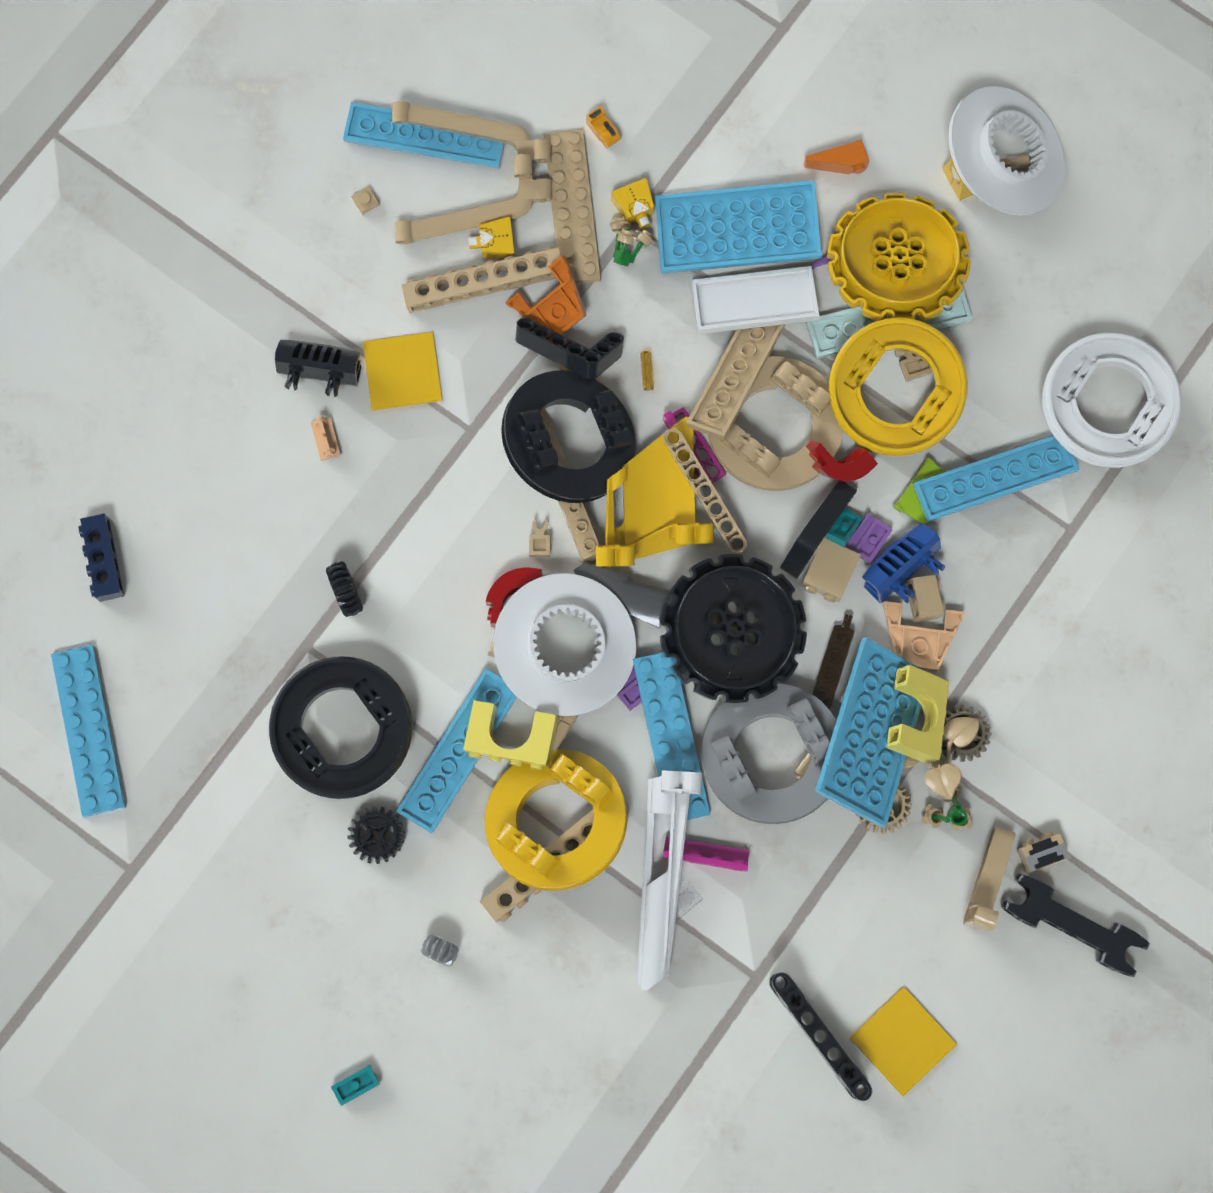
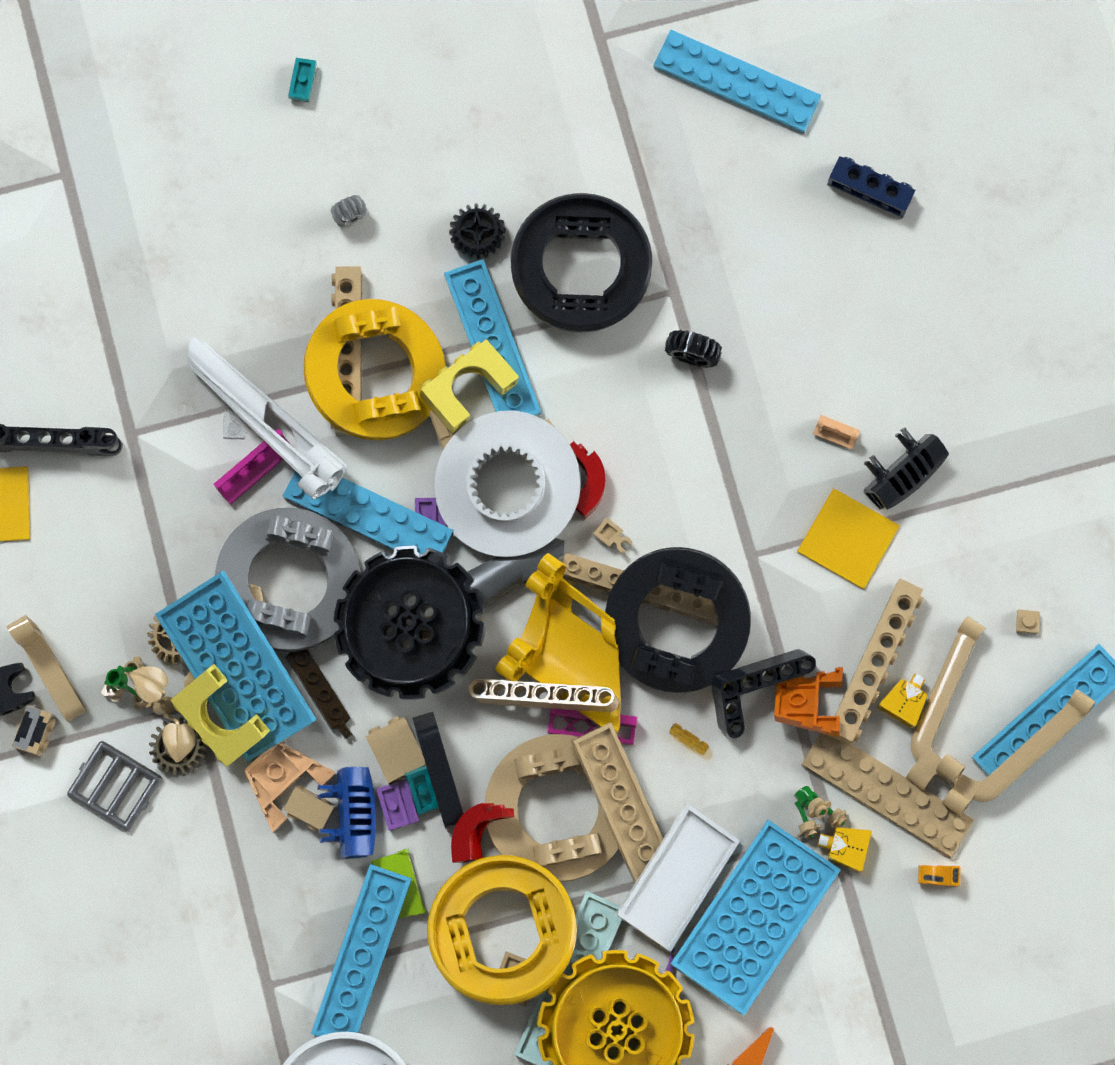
camera: 130 degrees right, 0 degrees up
none -> flat silver bar [67,741,162,832]

